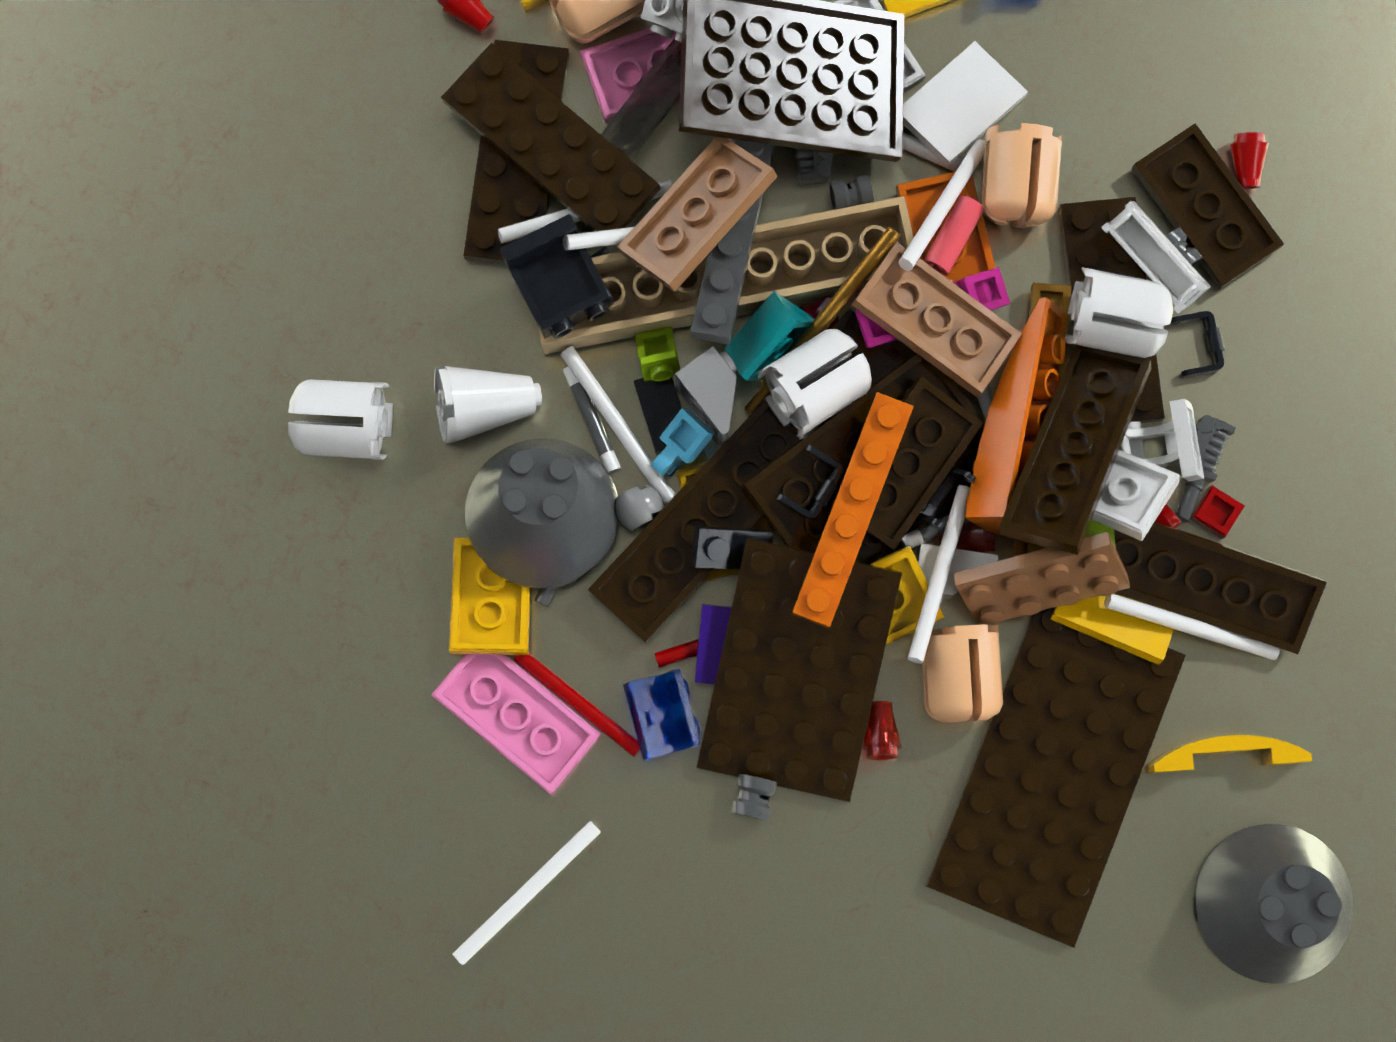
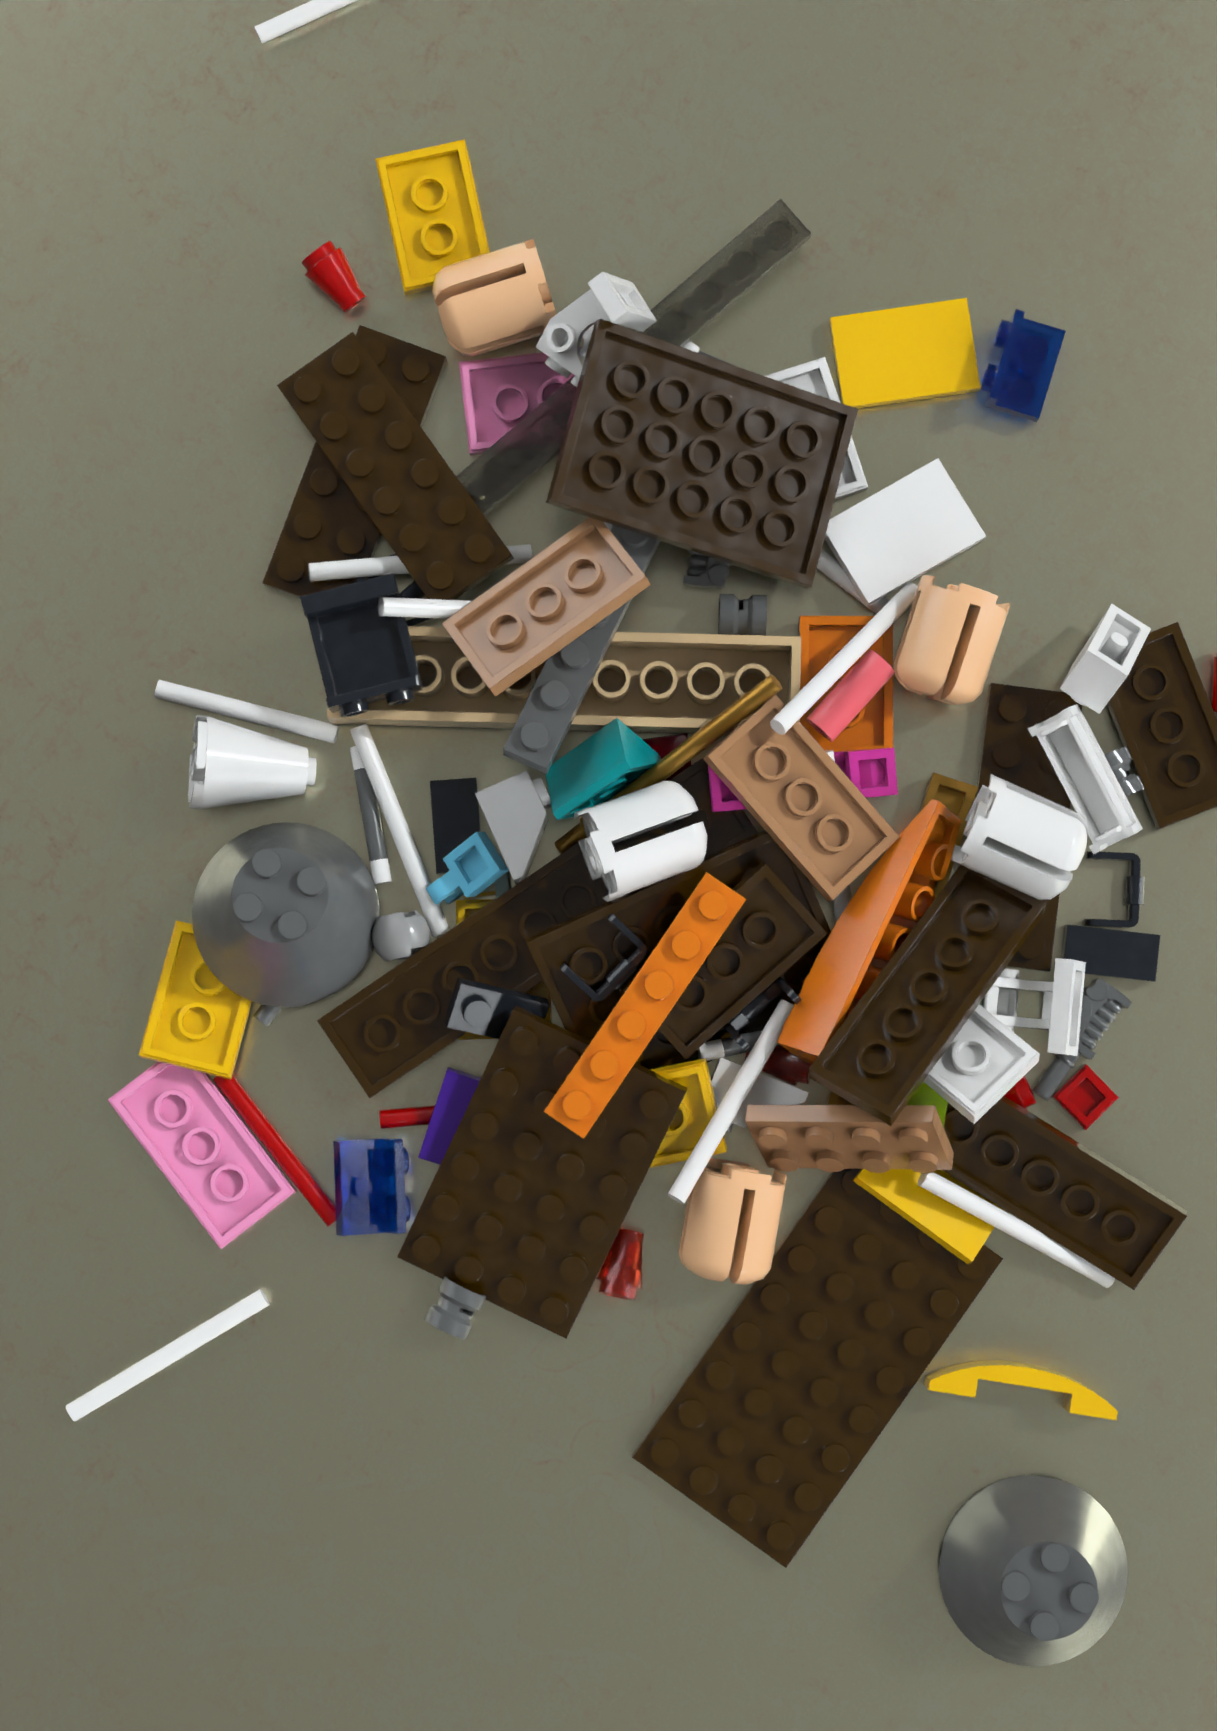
camera: 15 degrees right, 5 degrees up
white cylinder [288,379,393,460] -> none
lime bracket [634,327,681,381] -> none
none -> white bar [155,680,339,743]
none -> white slope [1060,604,1151,714]
none -> black tile [1061,924,1160,982]

